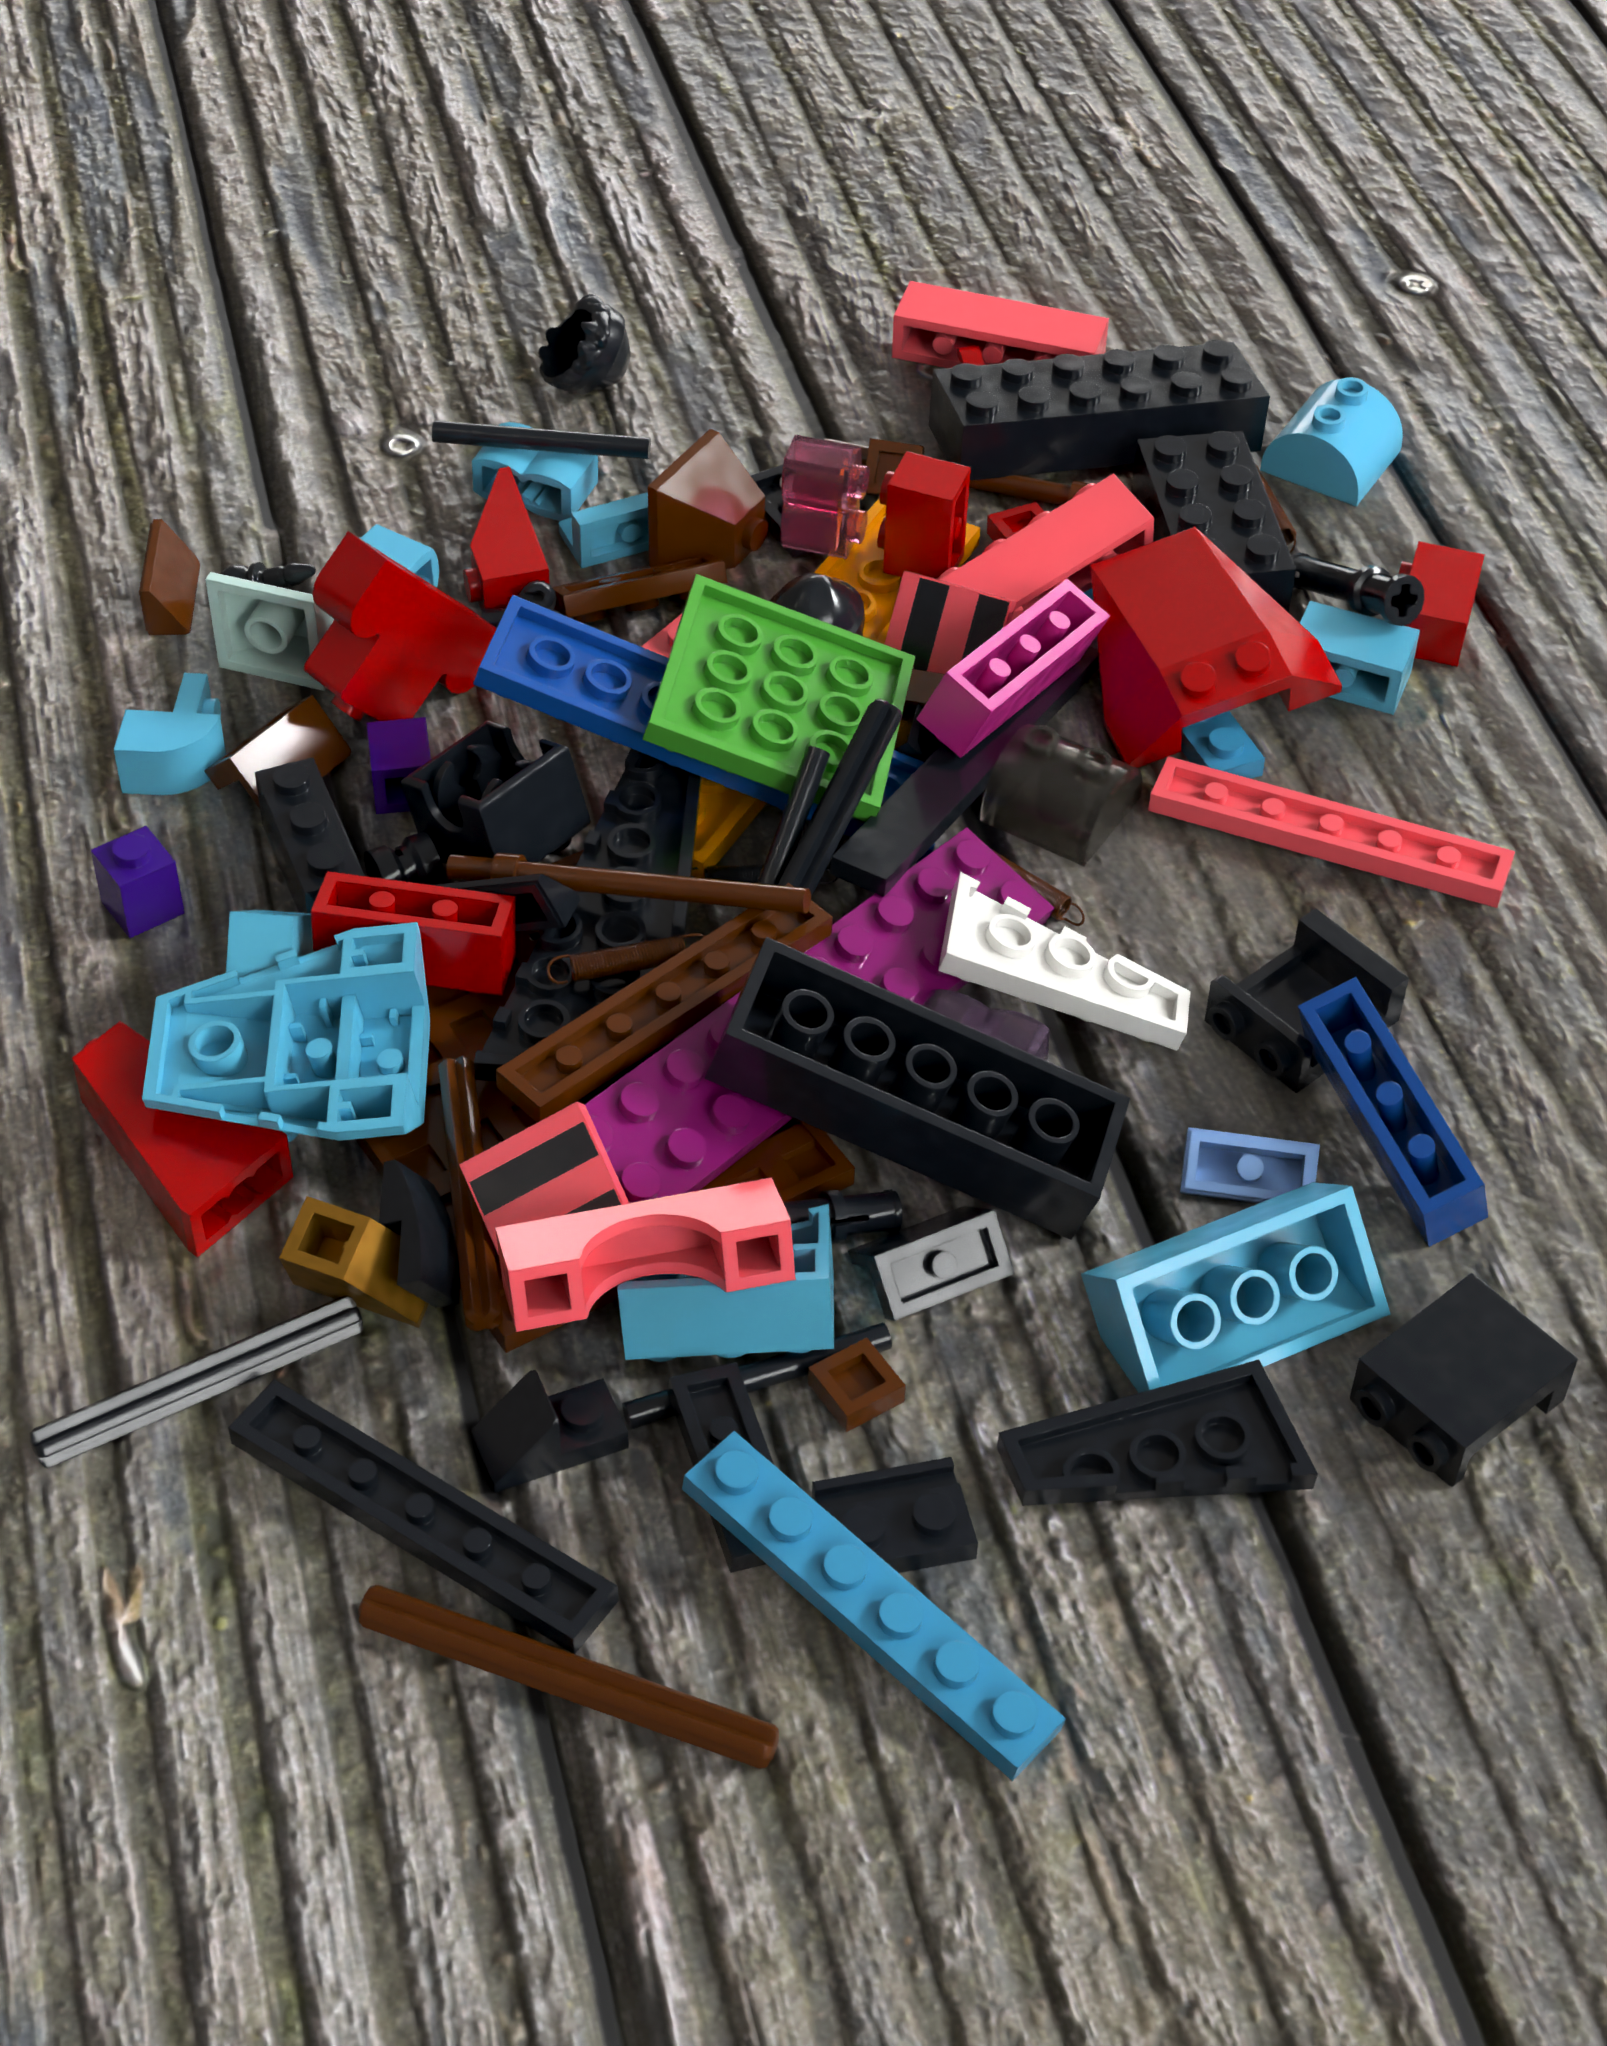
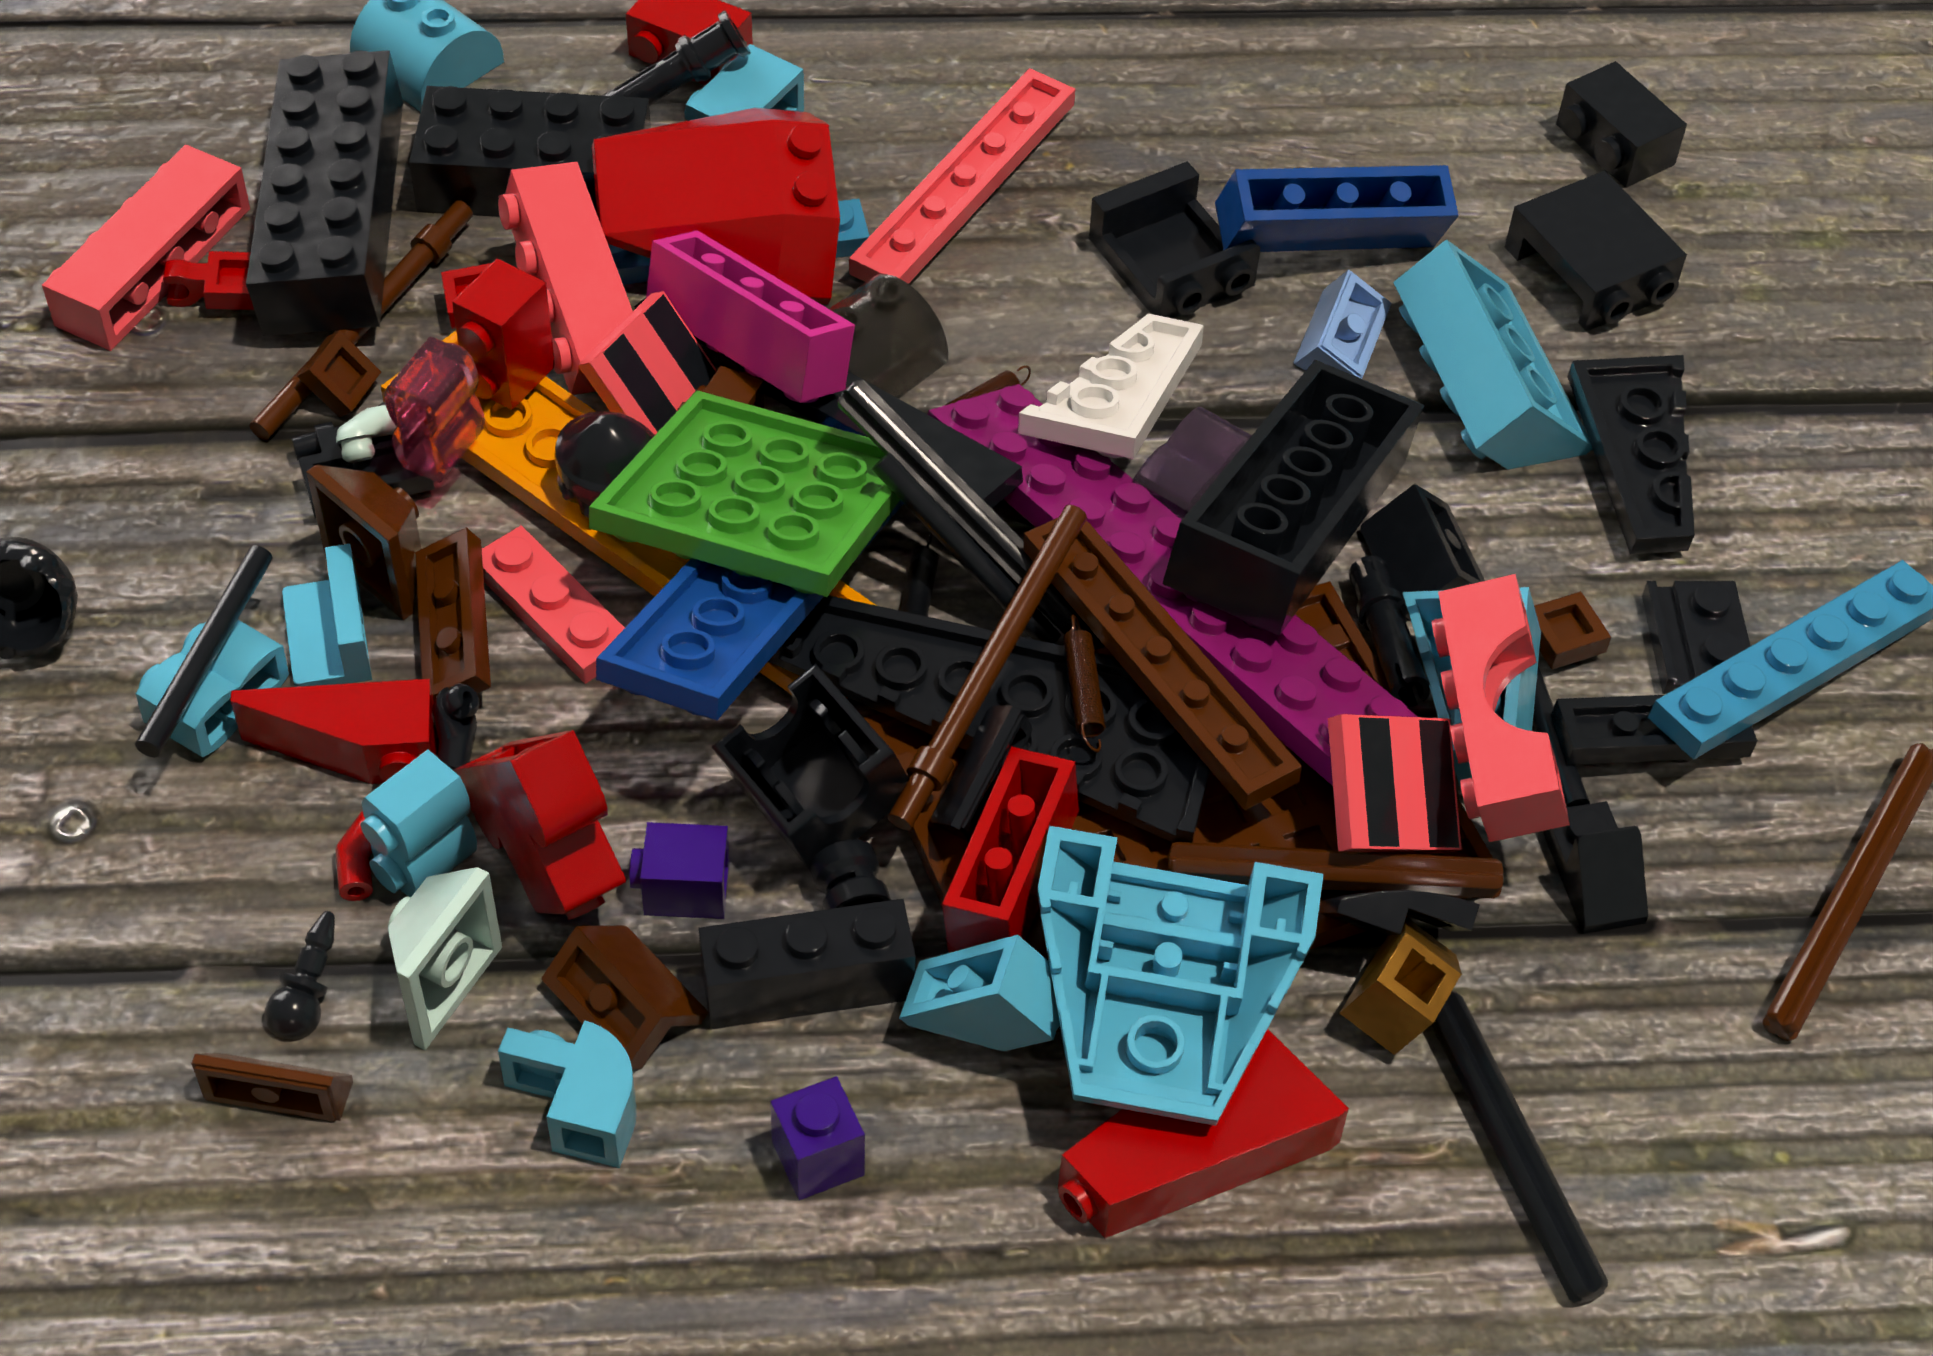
camera: 80 degrees left, 5 degrees up
black plate [228,1379,619,1654] -> none

